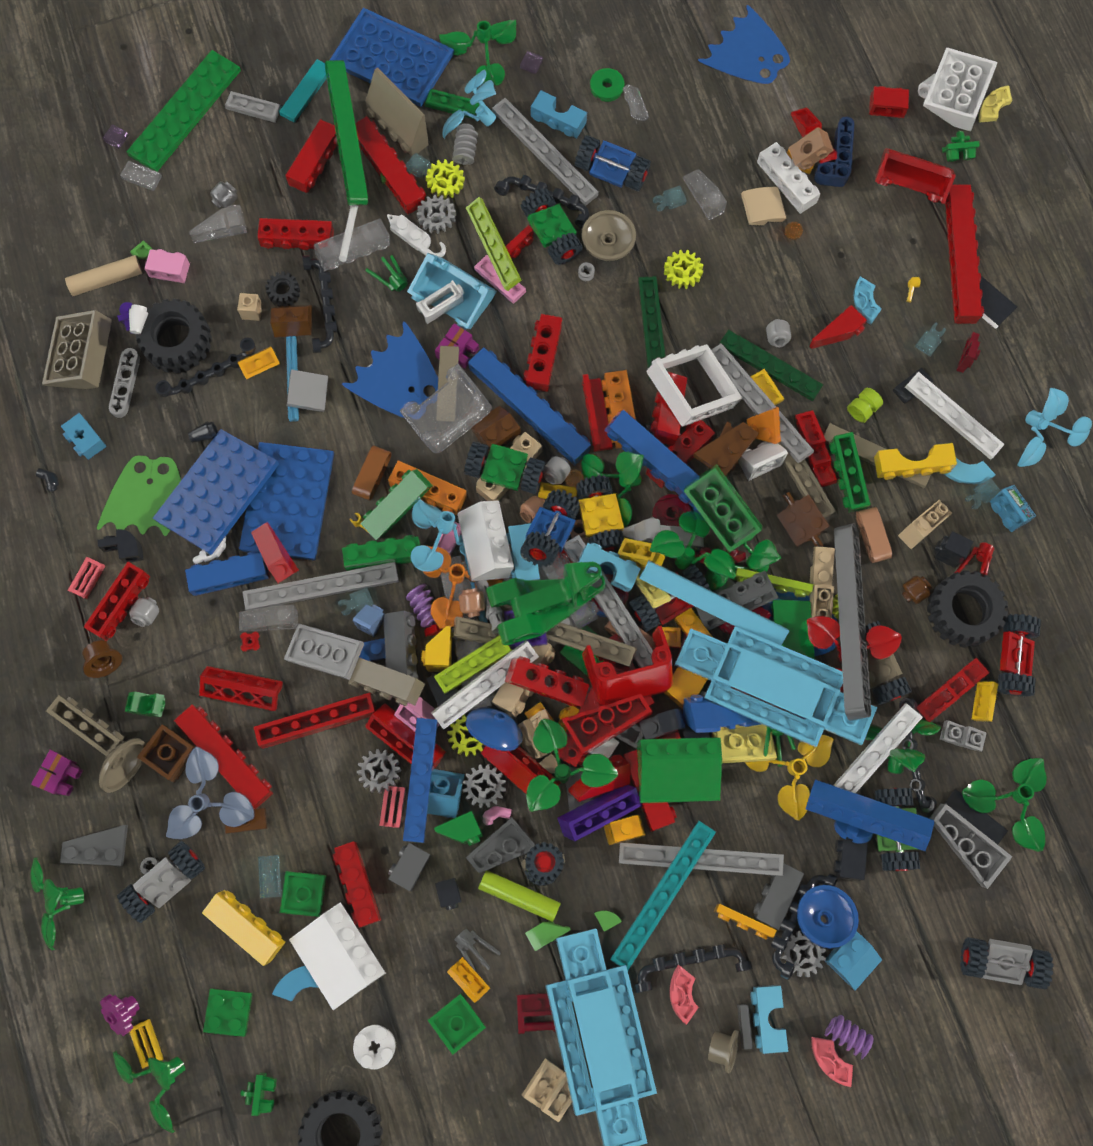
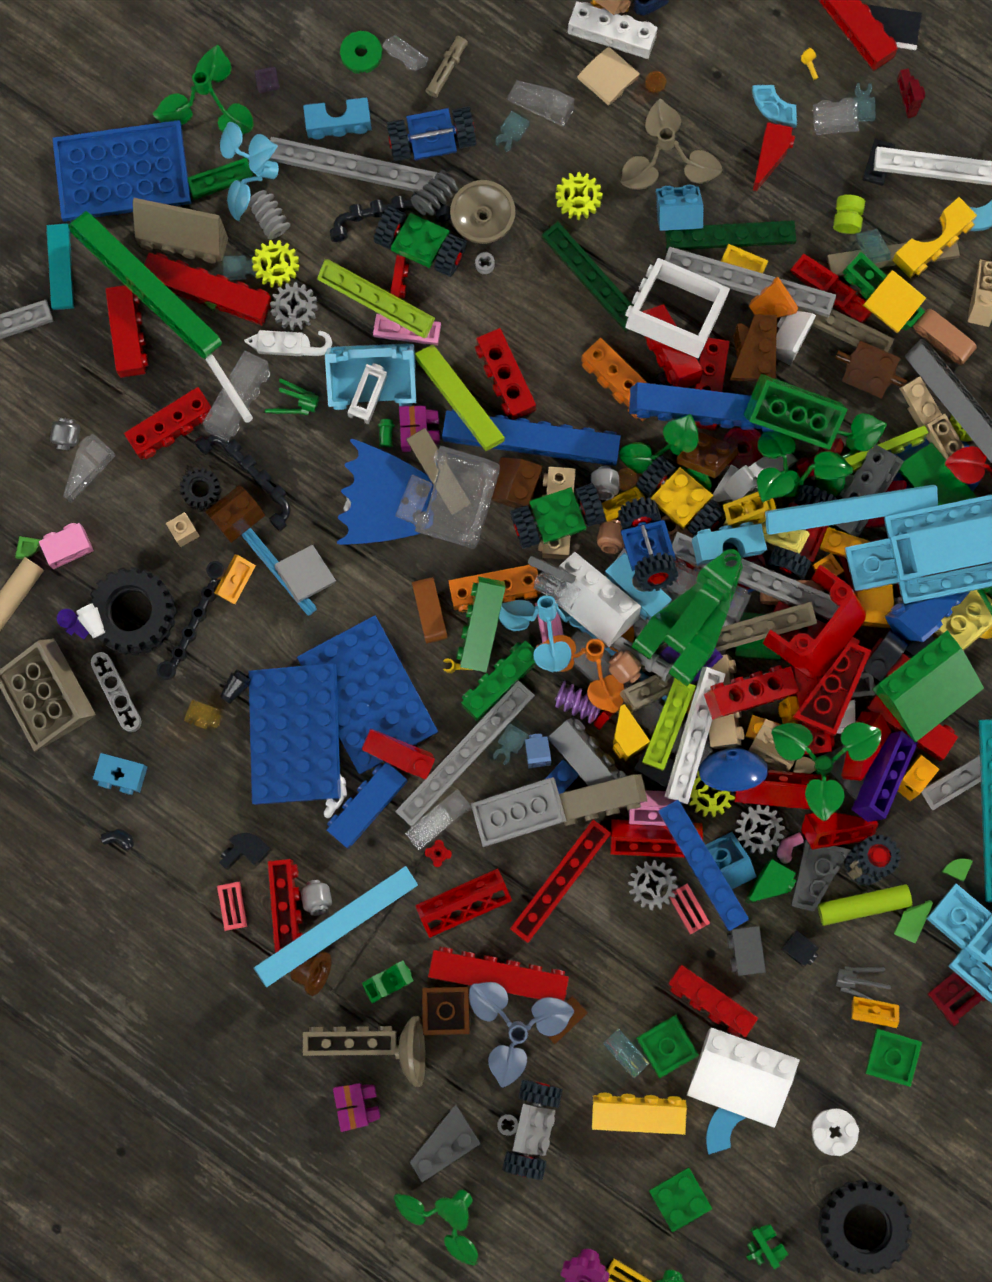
camera: 30 degrees left, 5 degrees up
bright green piece [97,456,181,536] -> none
red fence [582,374,612,452] -> none
light grey head [766,319,791,347] -> none
none -> clear yellow brick [184,700,221,730]
none -> medium azure tile [254,866,418,987]
none -> green pin [378,419,395,448]
none -> clear plate [395,475,433,525]
none -> dark grey piece [411,169,459,215]
none -> lime tile [415,345,505,451]
none -> dark tan pin [426,36,468,98]
none -> dark grey tile [528,556,576,584]
none -> clear piece [534,571,581,610]
none -> dark tan plant [621,99,722,190]
none -> dark azure slope [656,185,703,231]
none -> reddish brown plate [677,432,738,478]
none -> red slope [801,813,878,850]
none -> clear brick [813,98,859,136]
none -> clear light blue plate [856,229,891,263]
none -> yellow tile [863,270,926,333]

